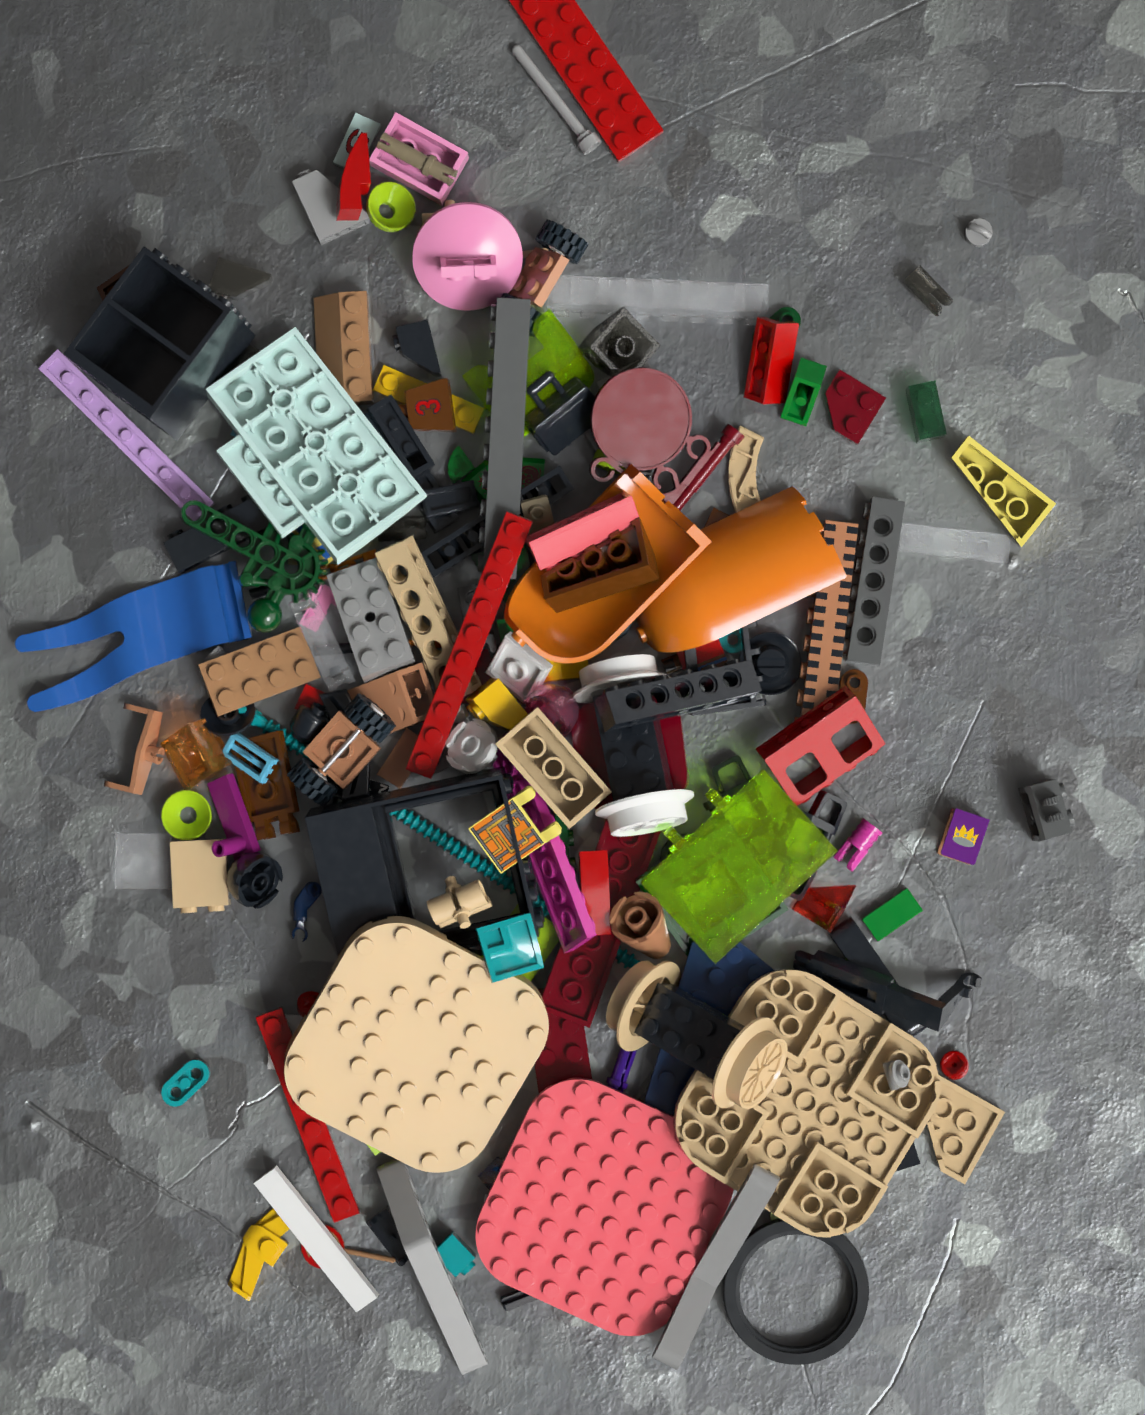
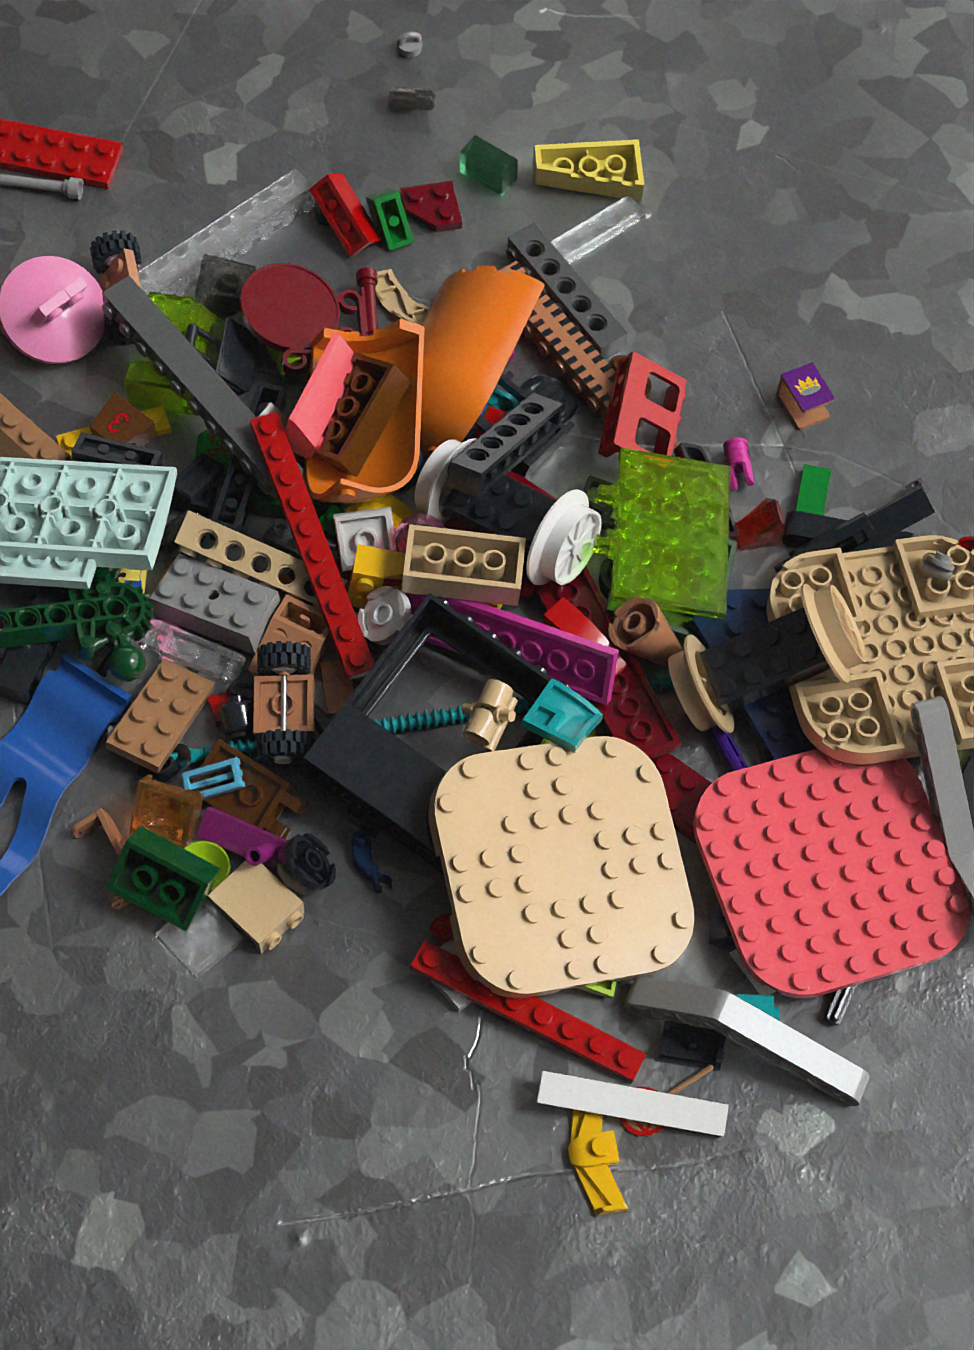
camera: 50 degrees left, 25 degrees down
teal plate [161,1059,210,1107] -> none
black slope [392,319,442,377] -> none
green tile [448,446,475,484] -> none
flag [468,785,562,873] -> none
dark grey hinge [1018,779,1075,841] -> none
none -> dark green slope [106,825,221,932]

